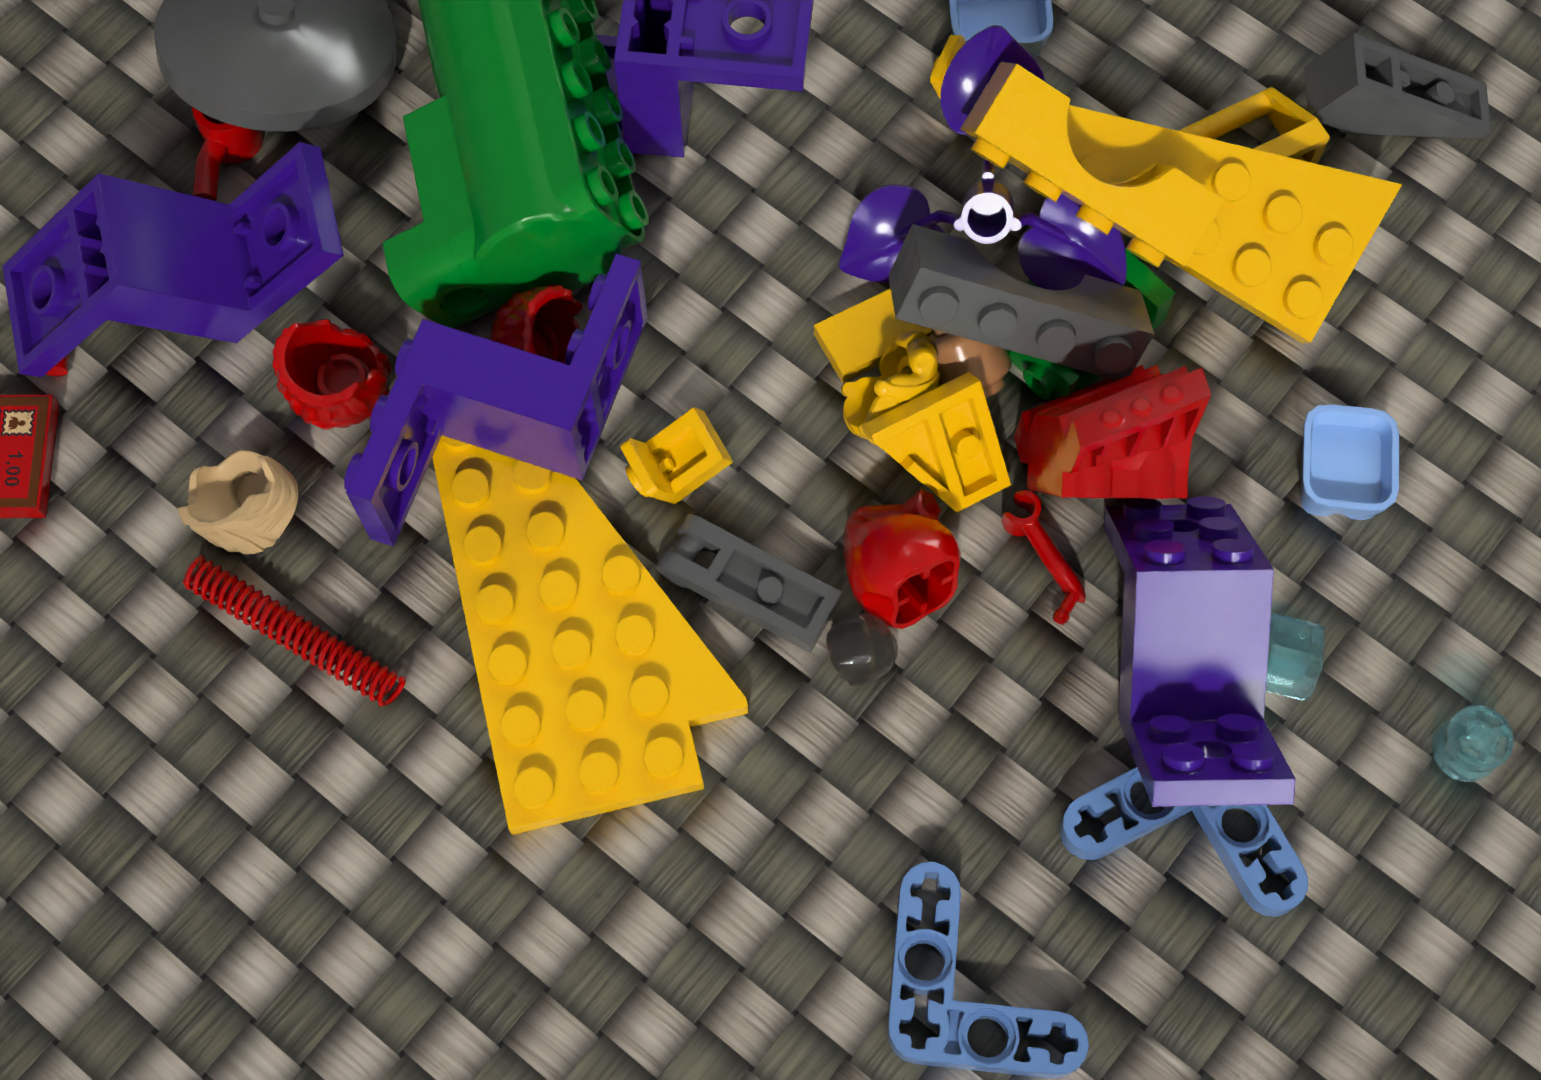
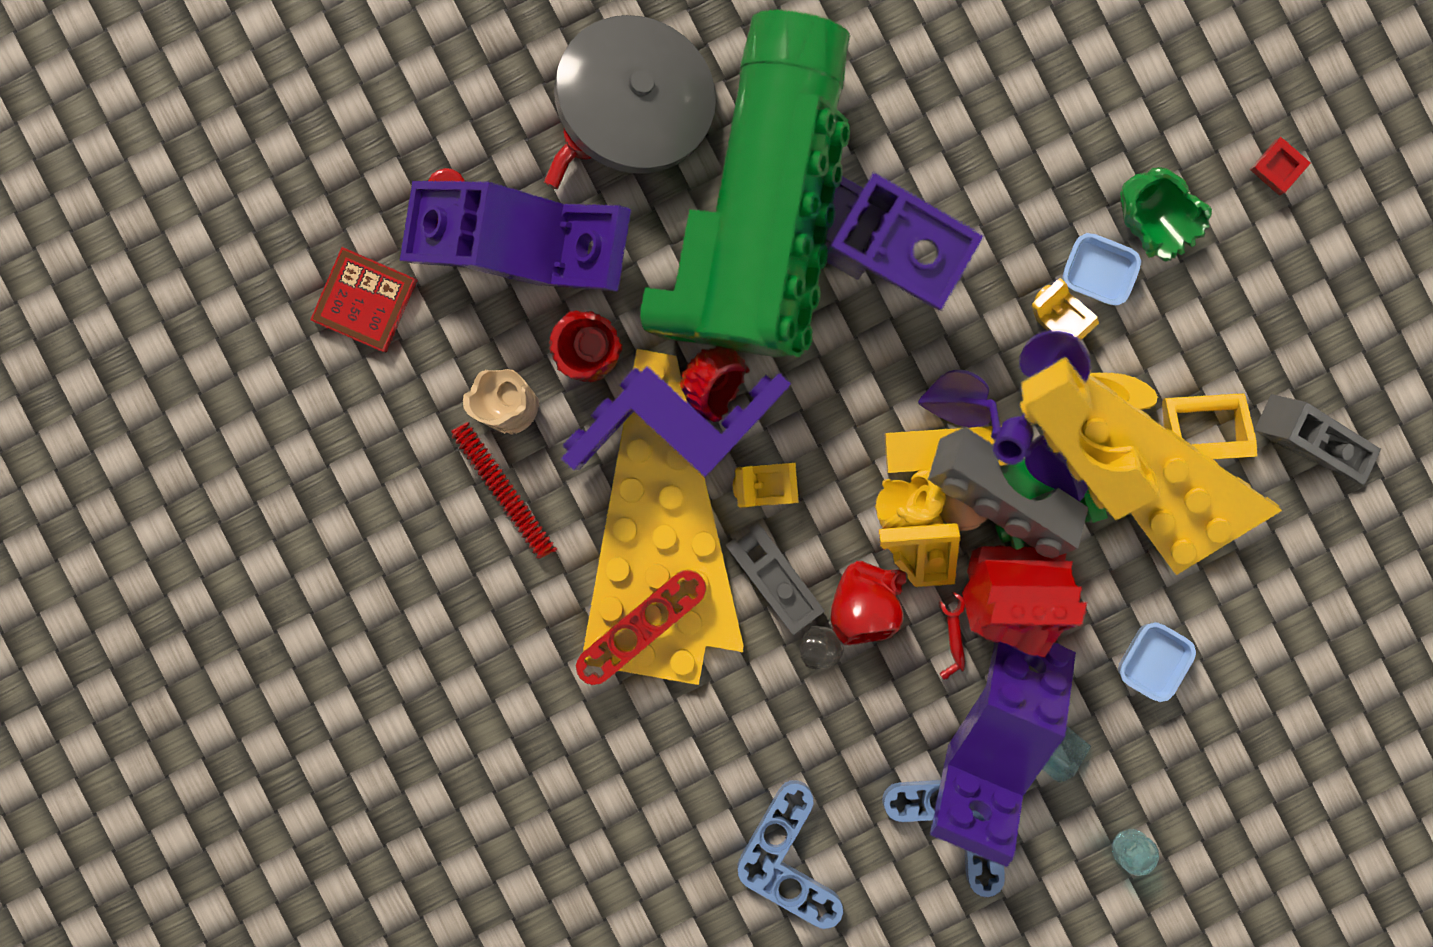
camera: 25 degrees right, 20 degrees up
none -> red beam [576,569,706,685]

